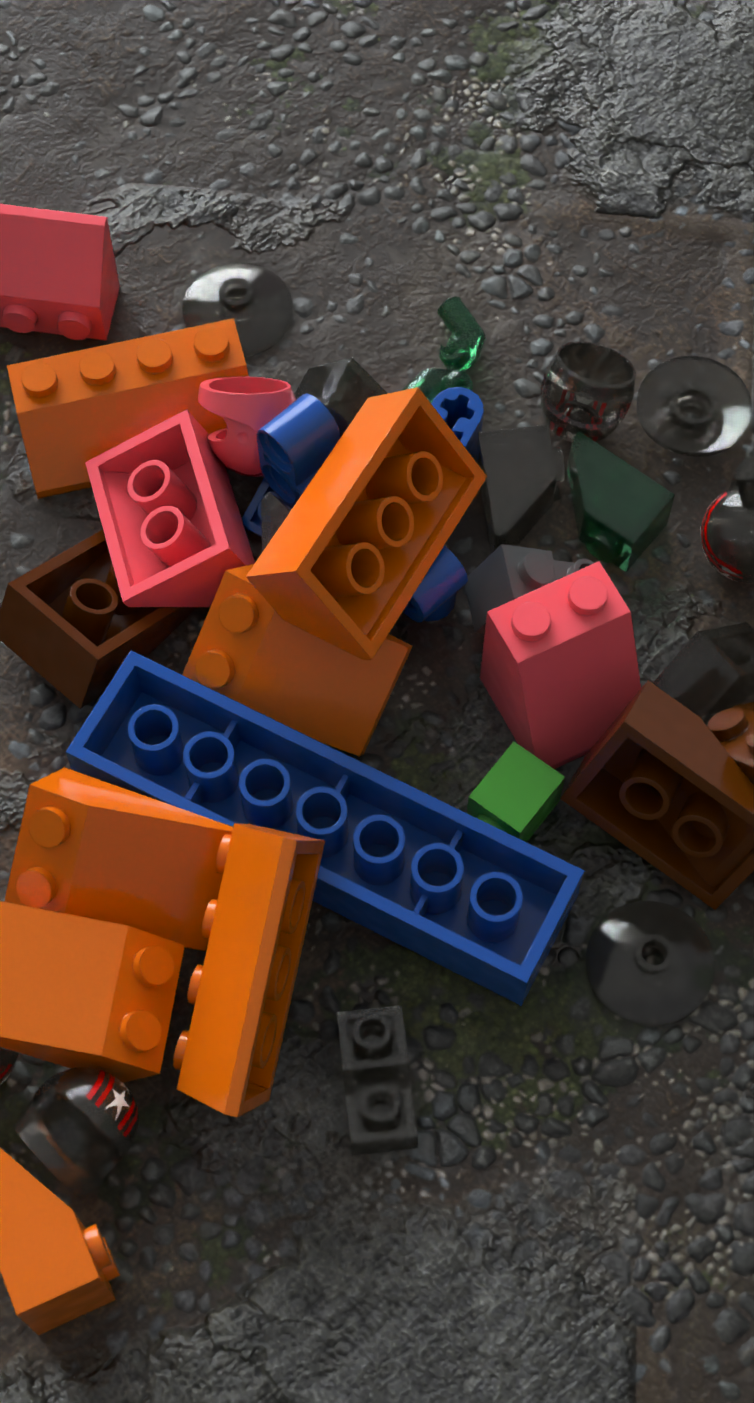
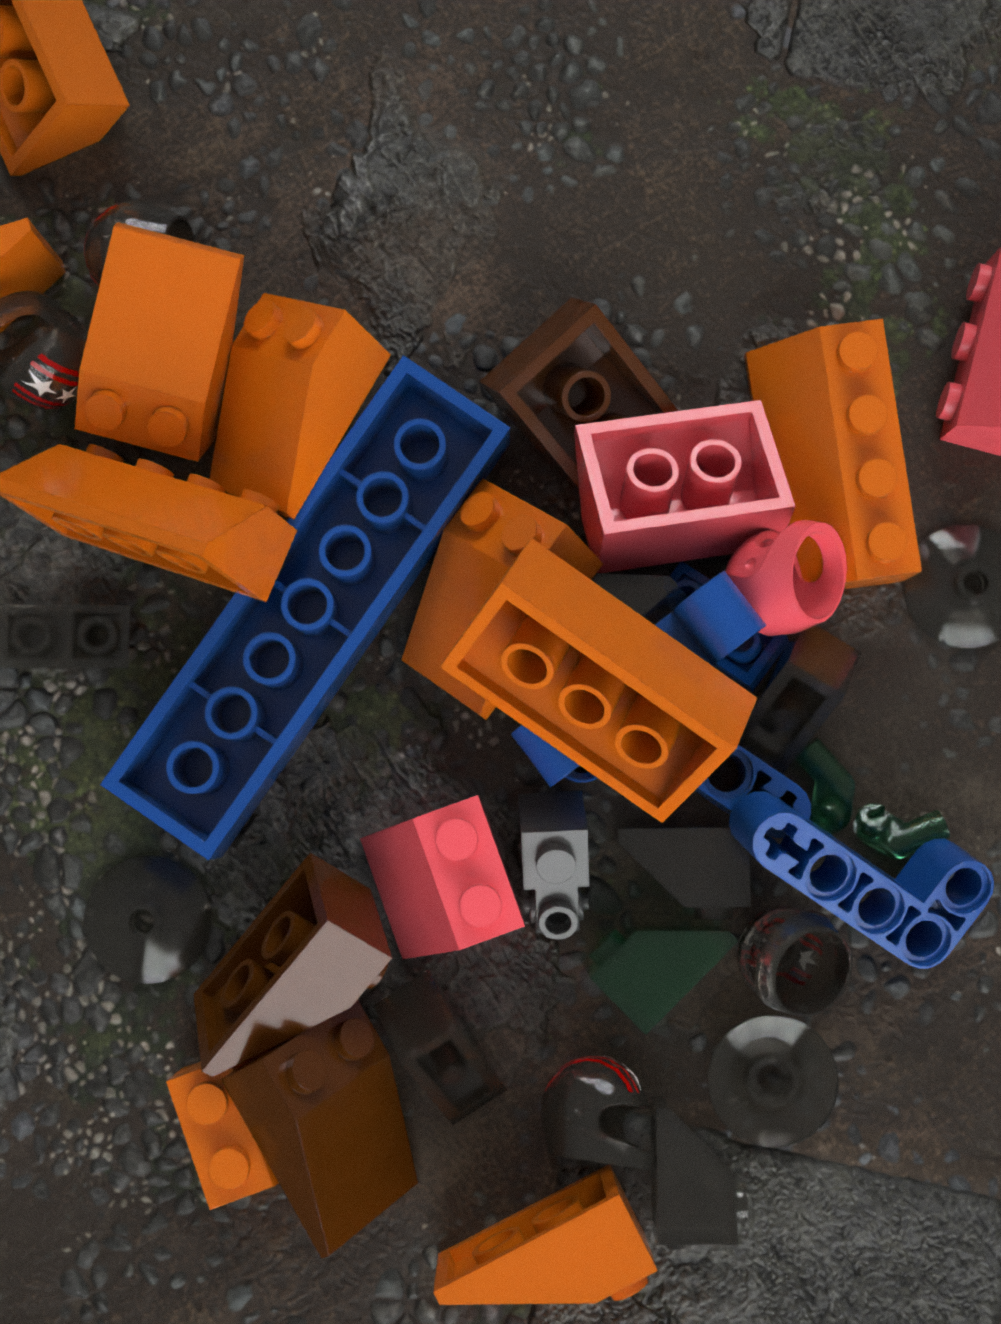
camera: 95 degrees right, 20 degrees up
bright green brick [467,741,565,842] -> none
none -> blue beam [729,791,994,969]

